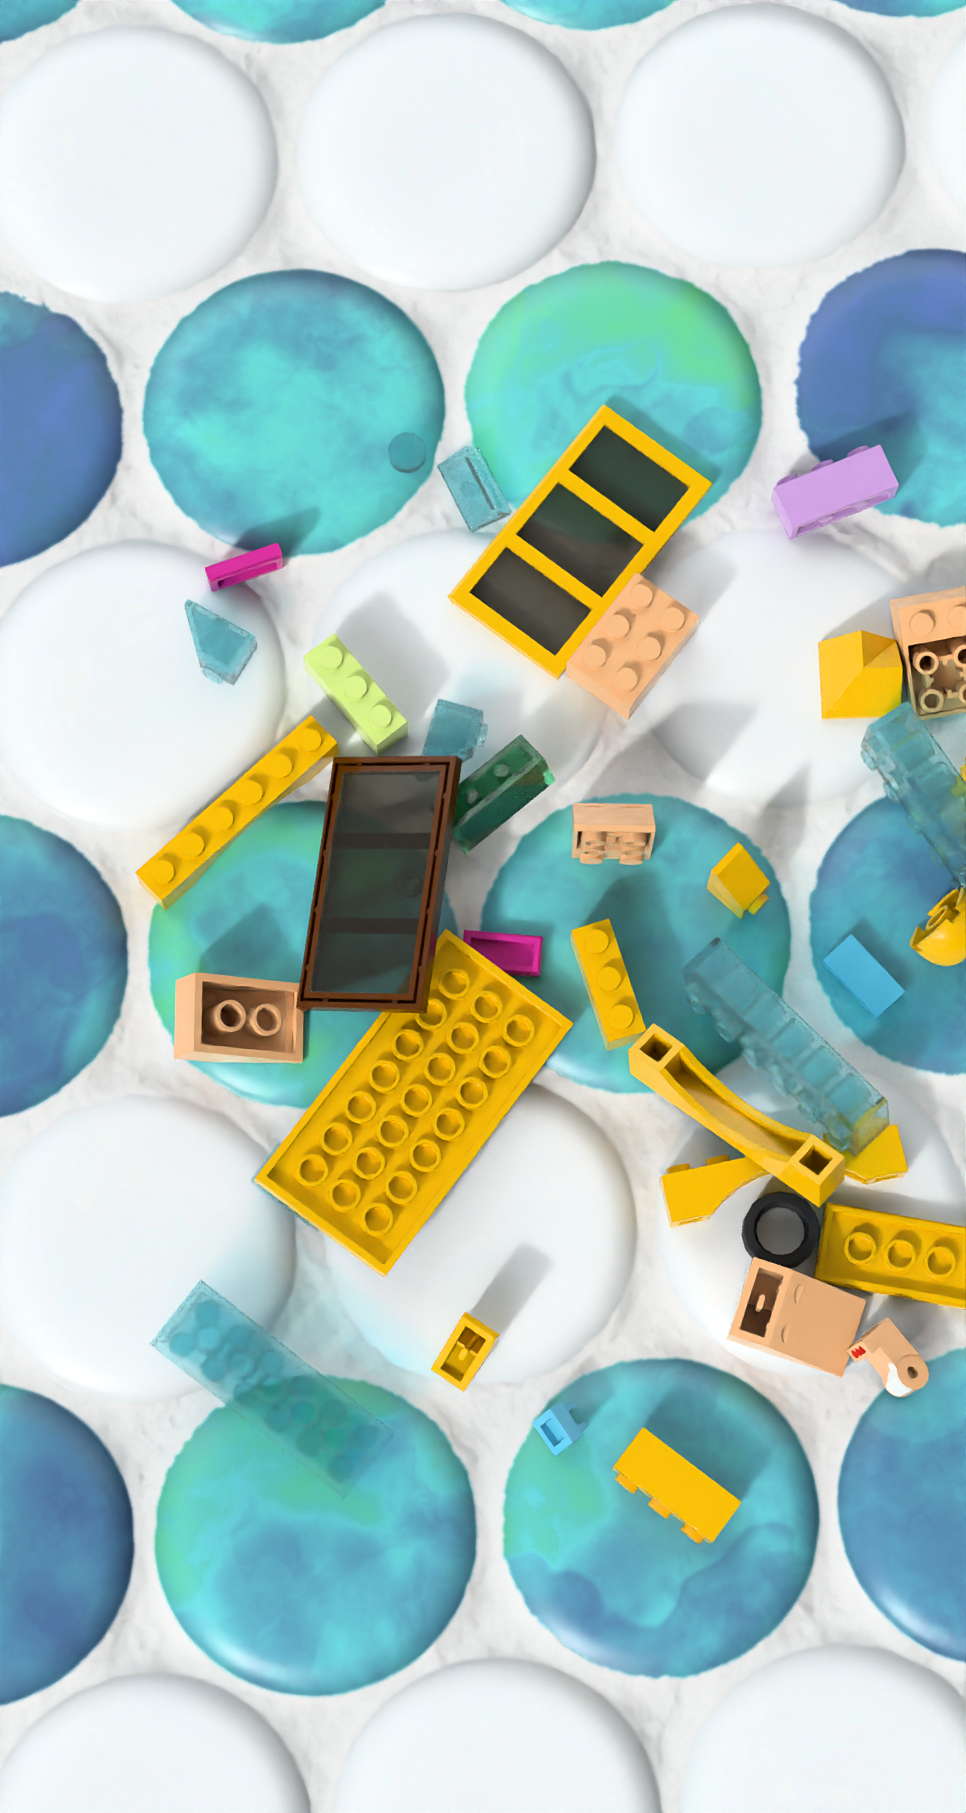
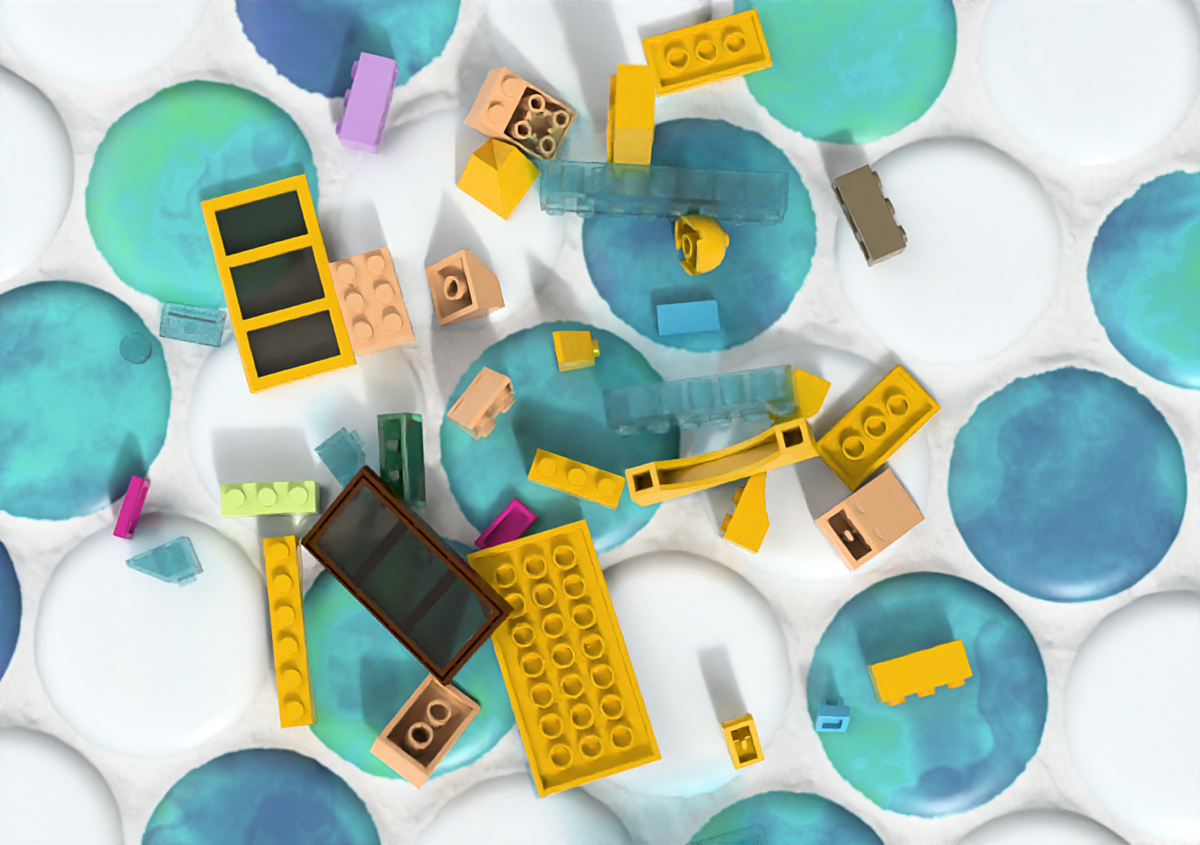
camera: 55 degrees left, 5 degrees up
black tyre [741,1191,820,1269] -> none
light nougat leg [846,1317,929,1397] -> none
none -> light nougat slope [425,249,505,327]

